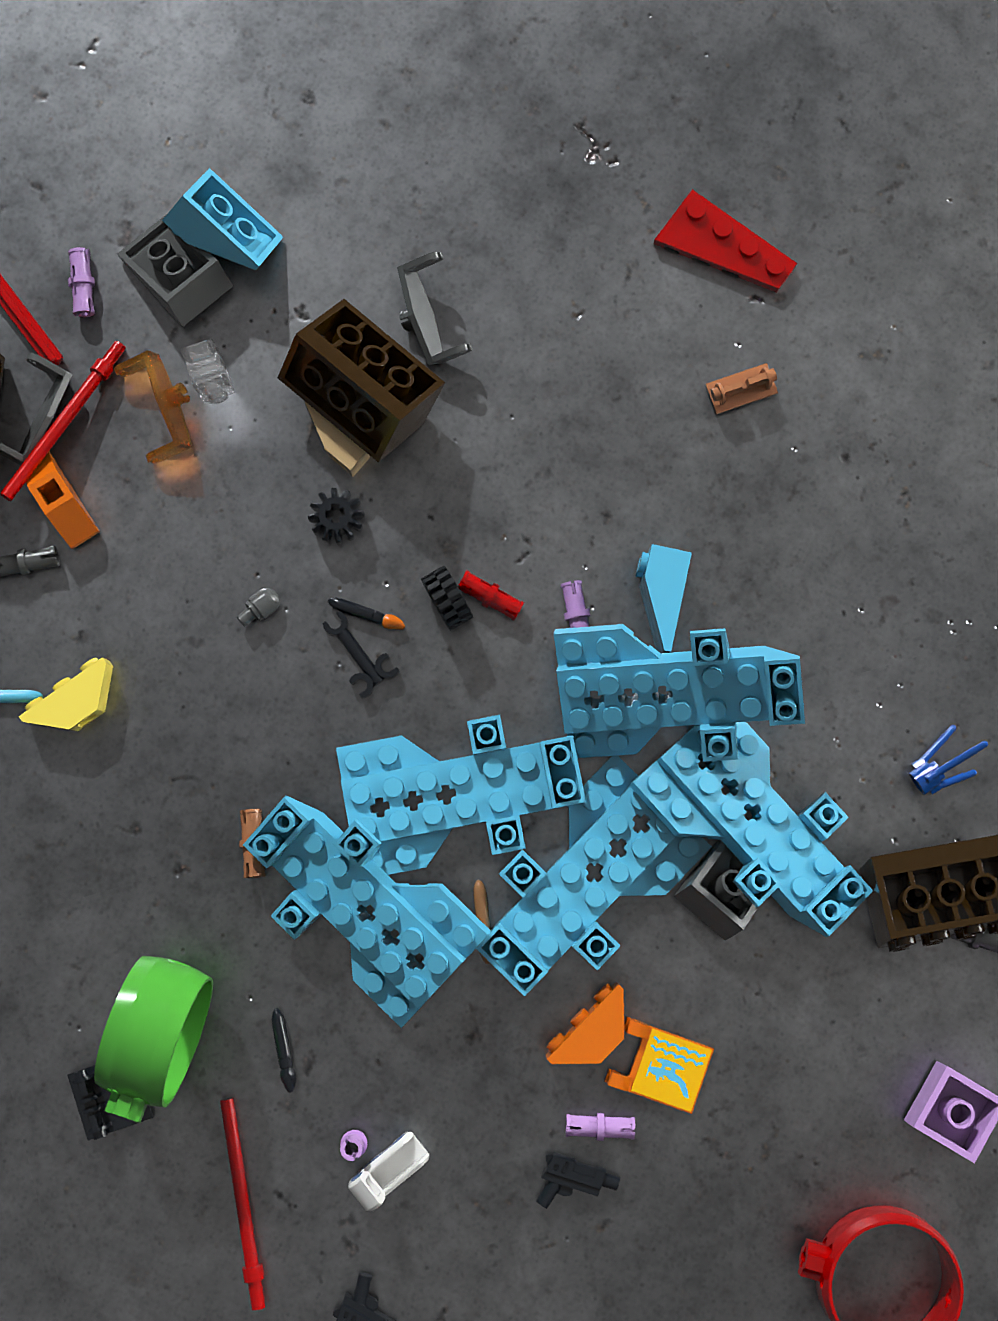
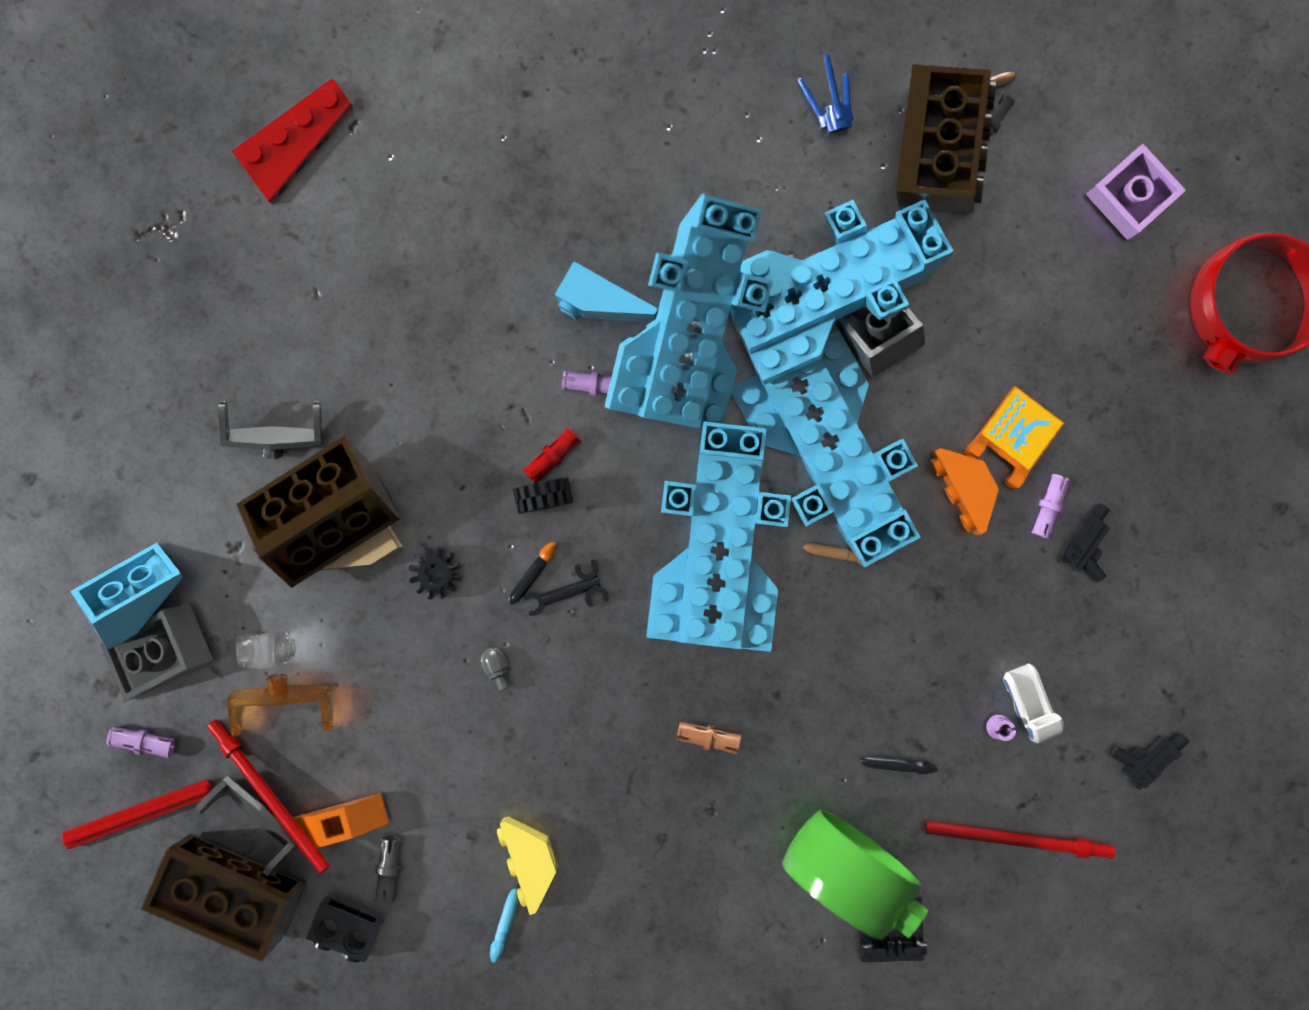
camera: 70 degrees left, 5 degrees up
medium azure piece [243,796,492,1028] -> none
nougat hinge [705,363,778,415] -> none

